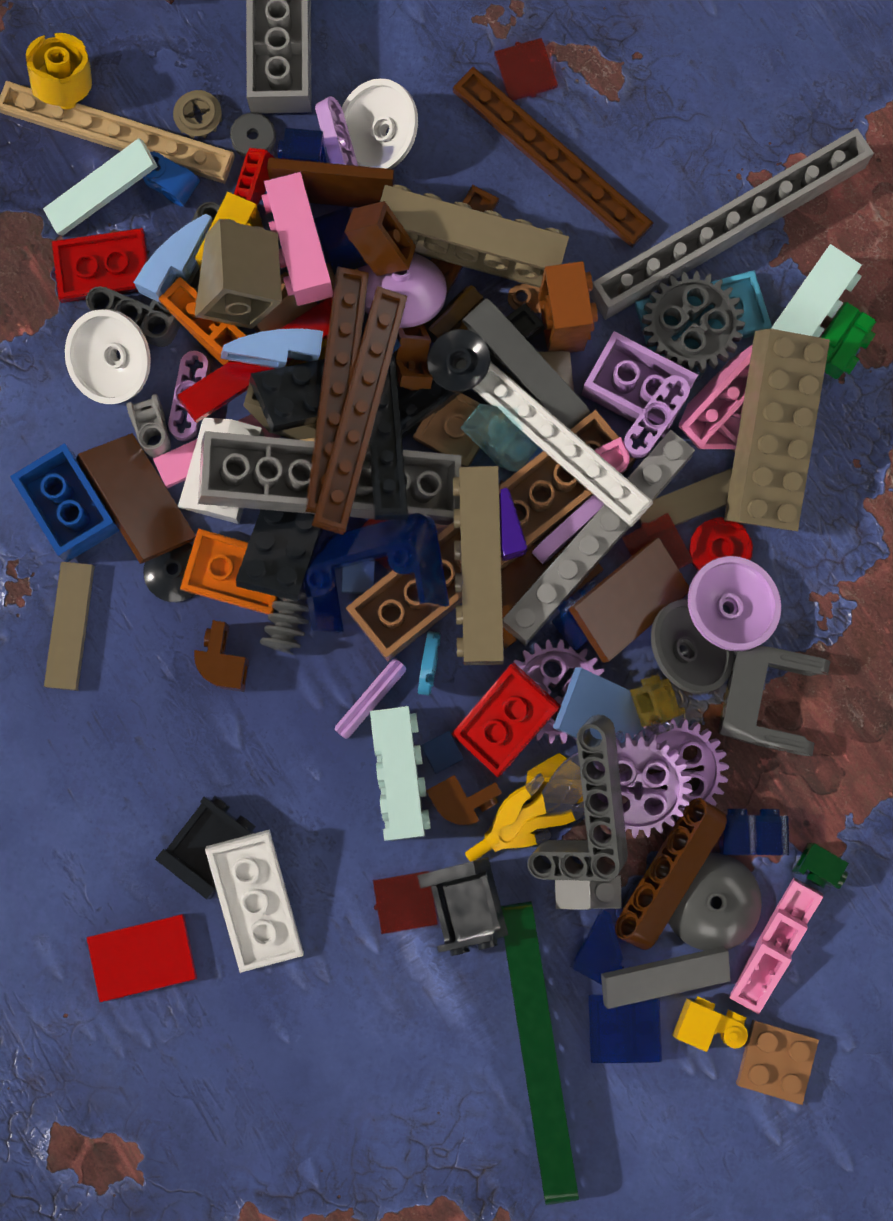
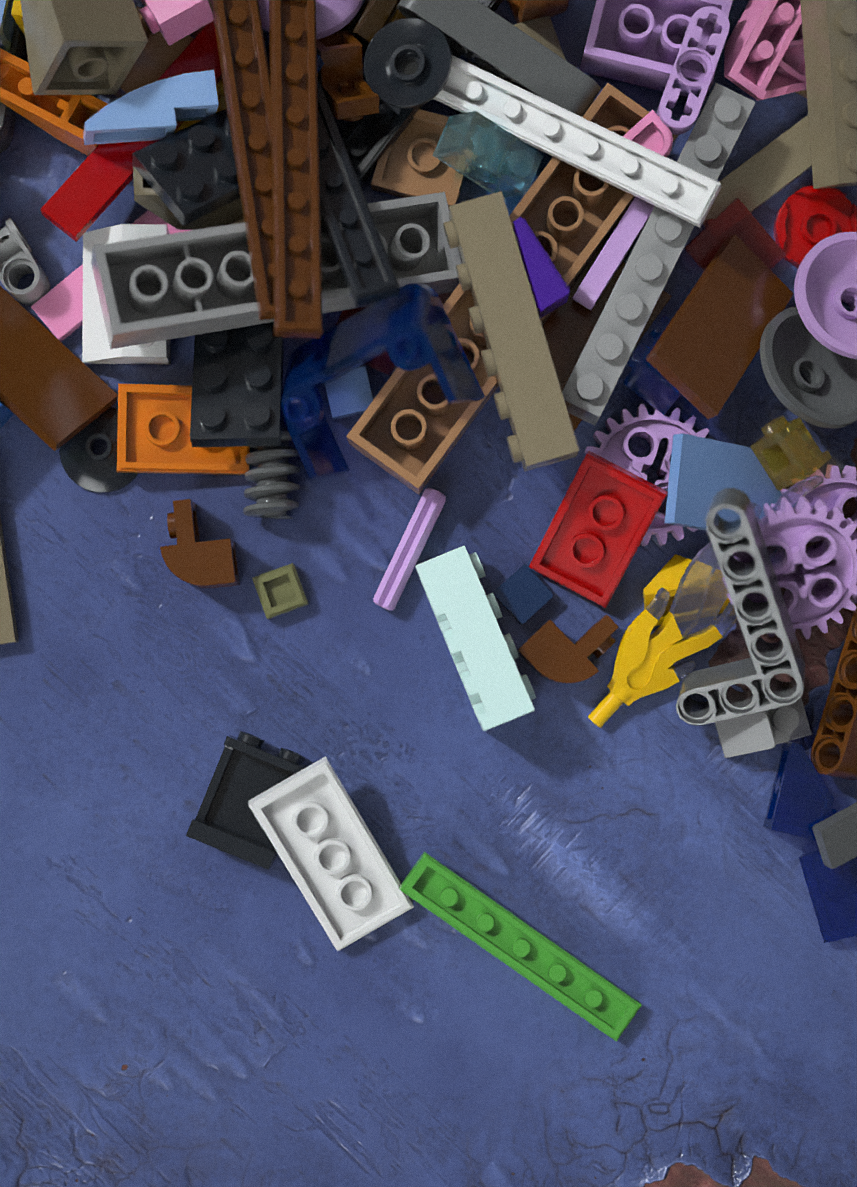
camera: 15 degrees left, 5 degrees up
red tile [86,914,197,1002] -> none
lavender beam [168,351,210,441] -> none
clear red piece [373,871,438,934] -> none
black panel [417,857,508,956] -> none
dark azure tile [418,631,441,696] -> none
dark green beam [501,901,579,1205] -> none
none -> olive tile [252,563,309,619]
none -> bright green tile [399,851,642,1042]

